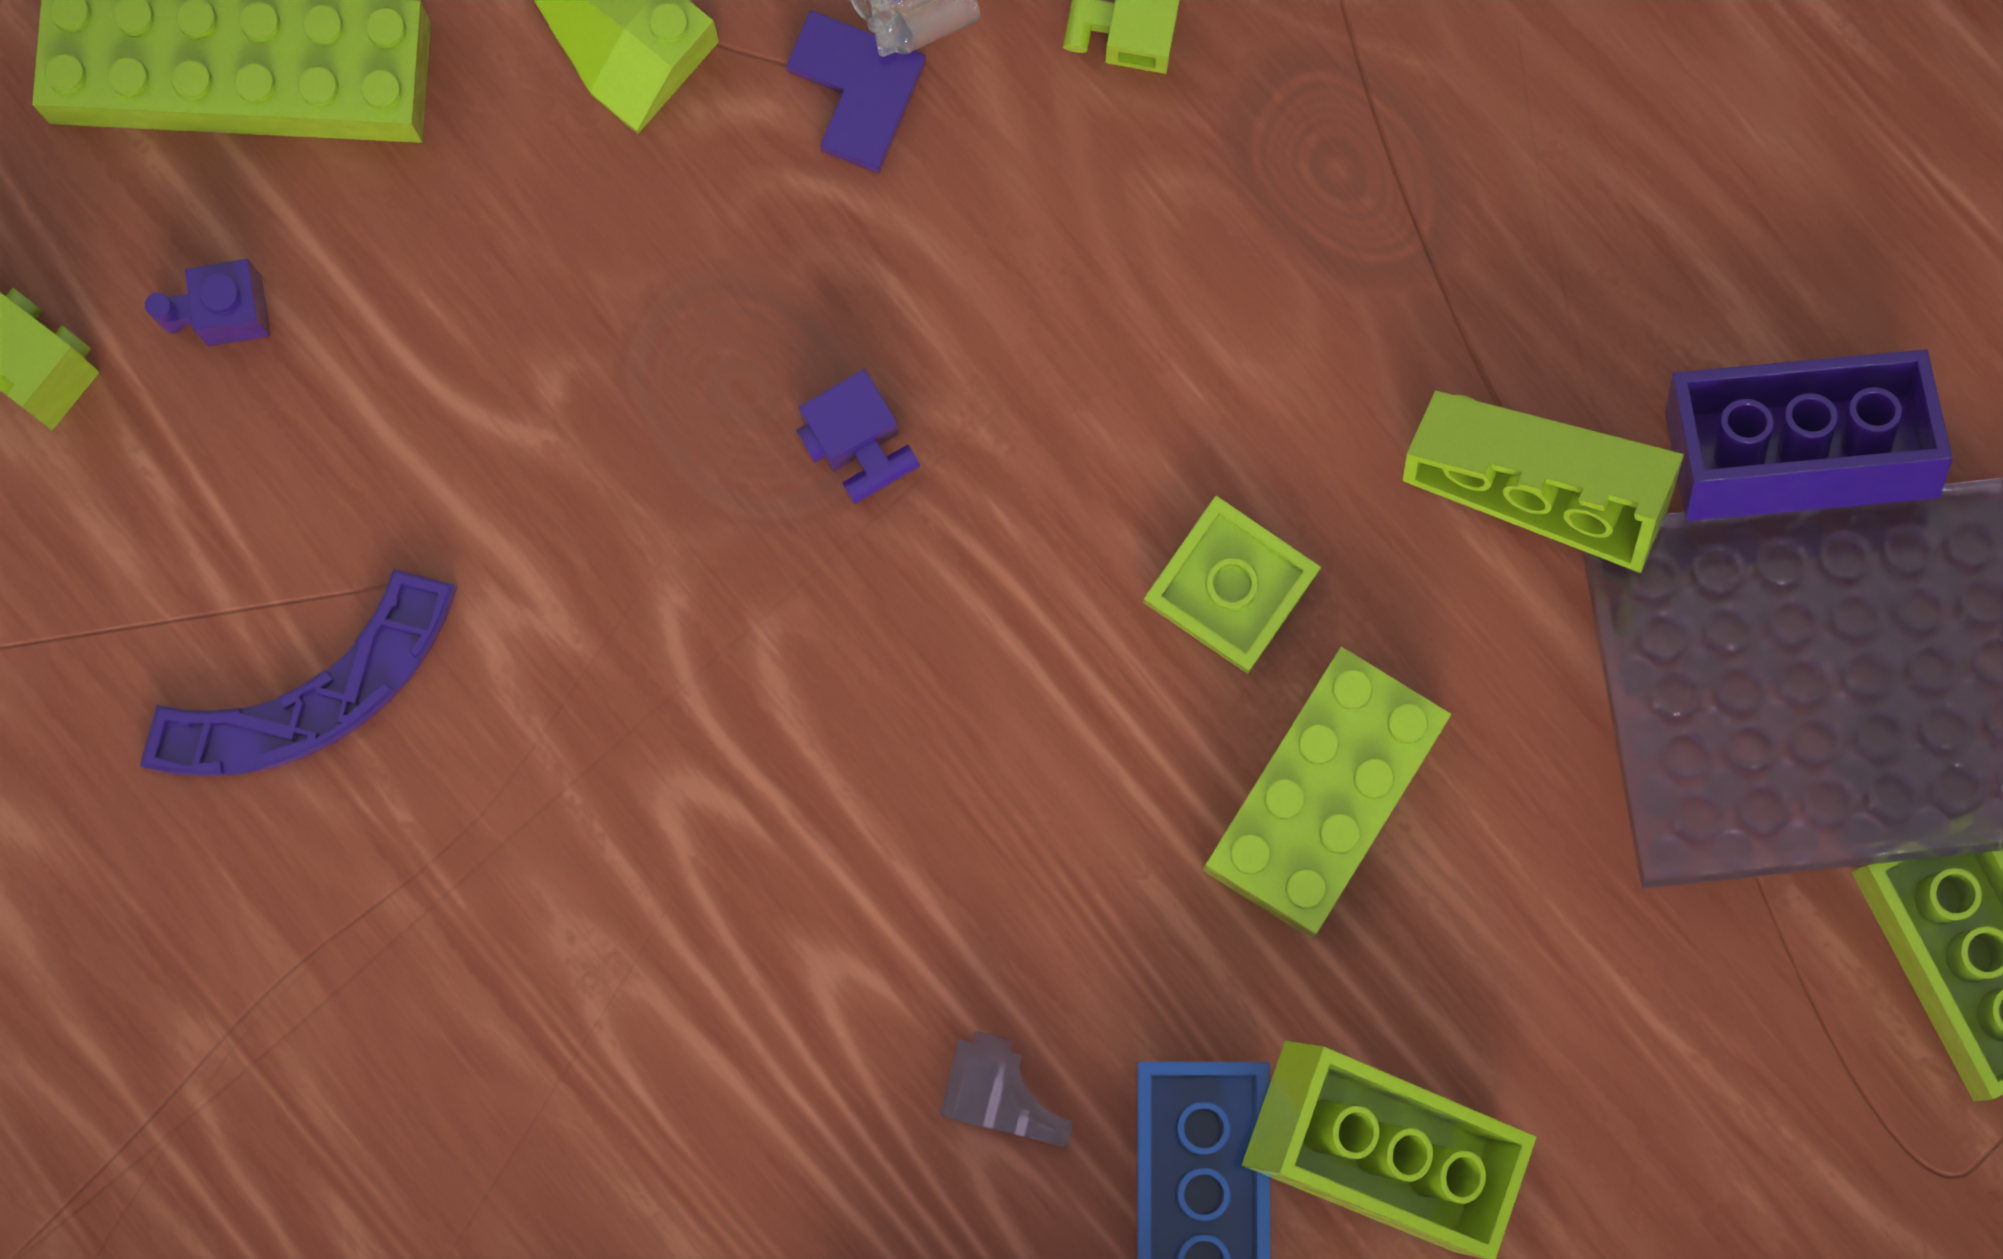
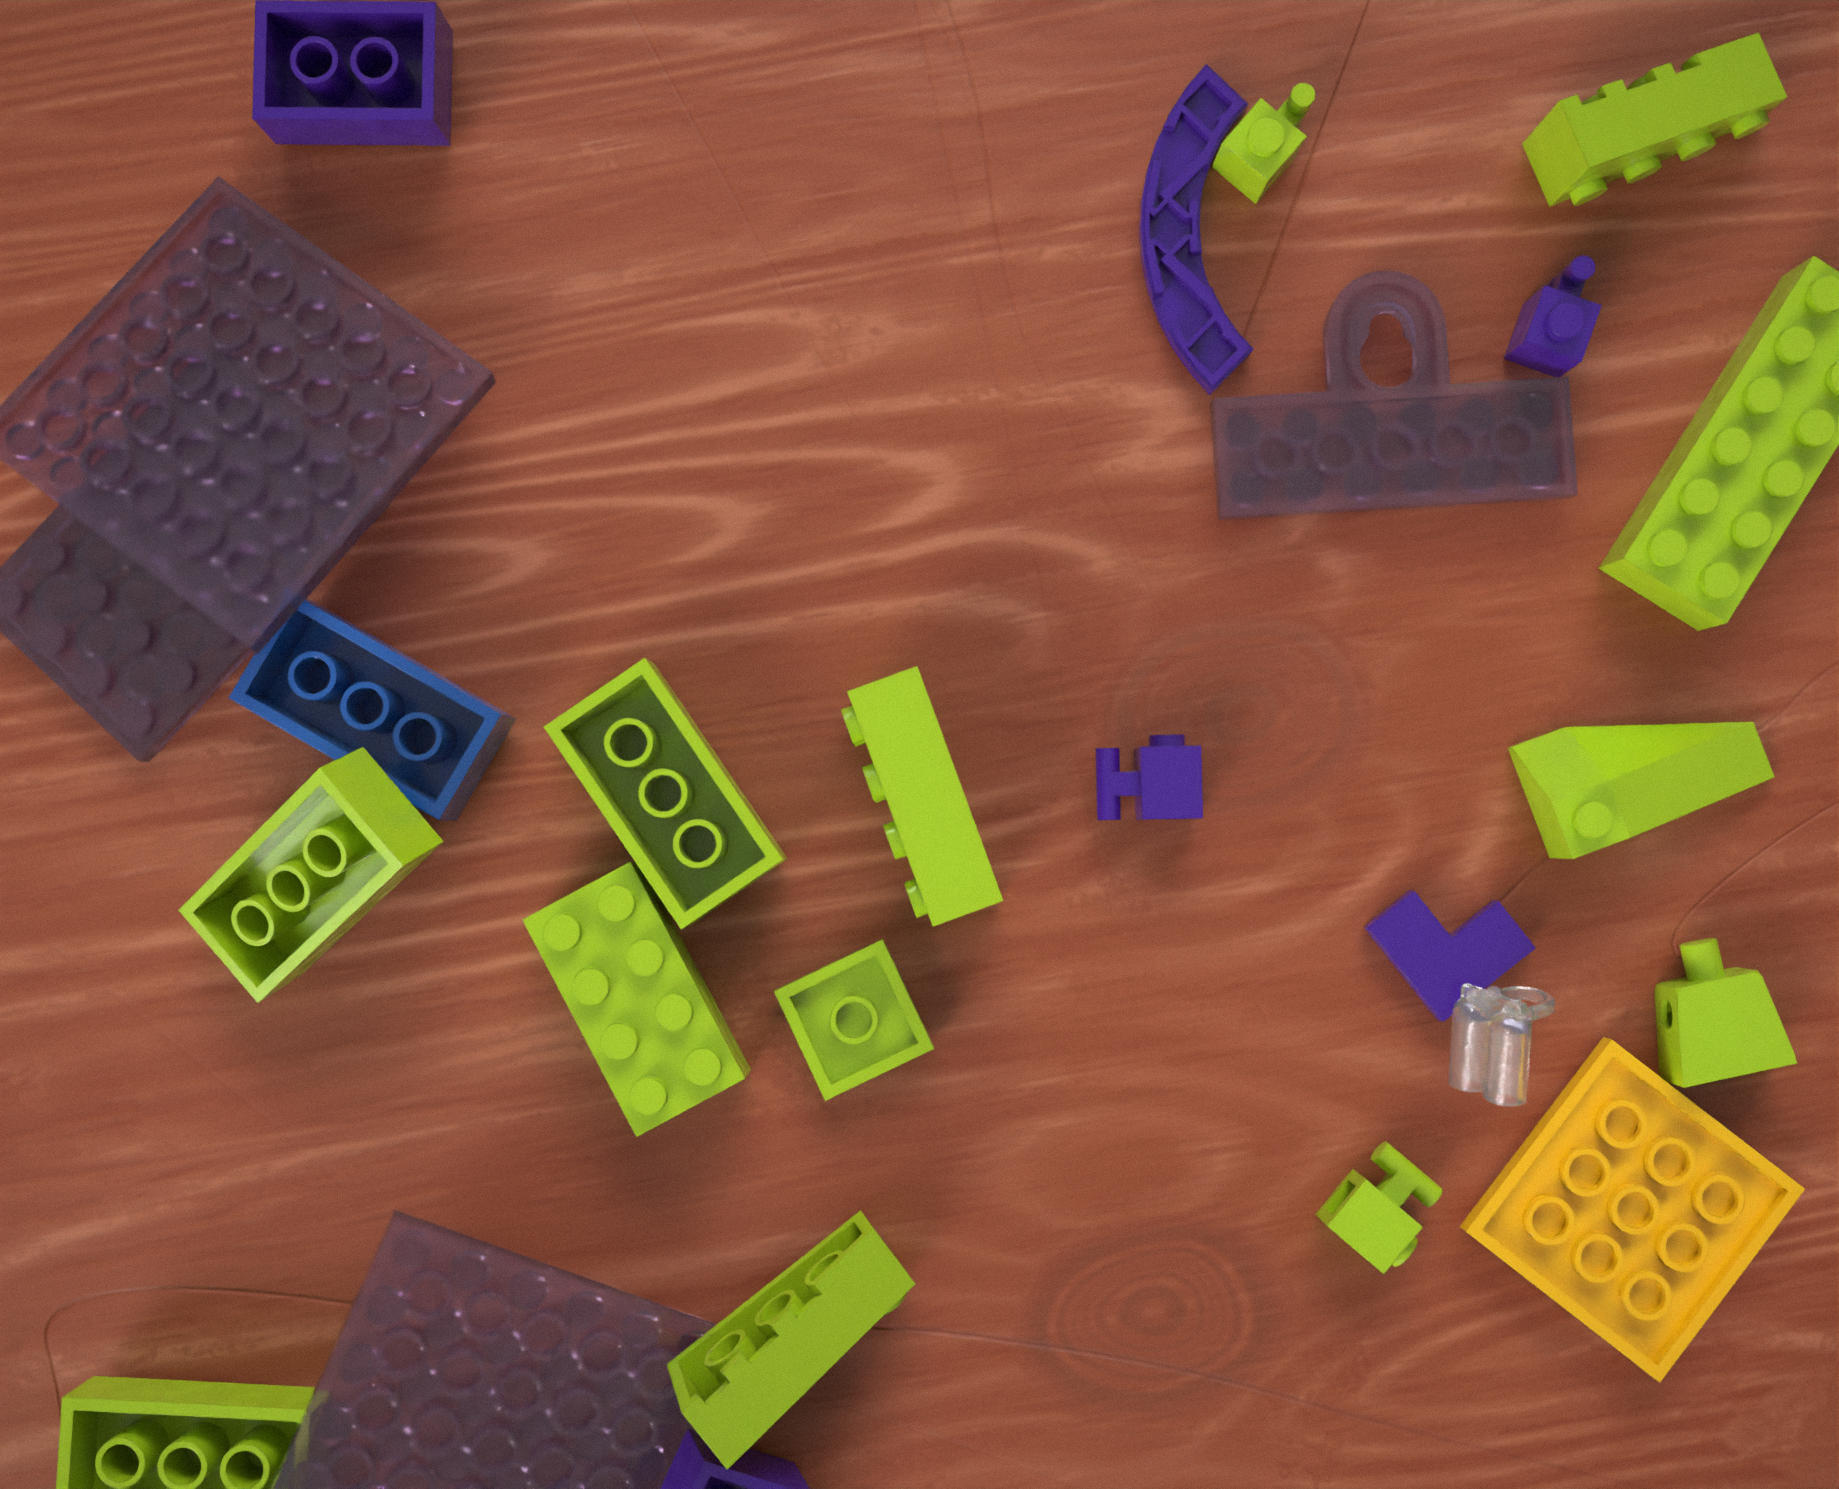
camera: 120 degrees right, 5 degrees up
clear purple arch [940,1031,1073,1148] -> none
none -> lime brick [544,658,788,929]
none -> lime brick [841,666,1003,927]
none -> plate [1210,271,1578,520]
none -> lime brick [1212,83,1315,204]

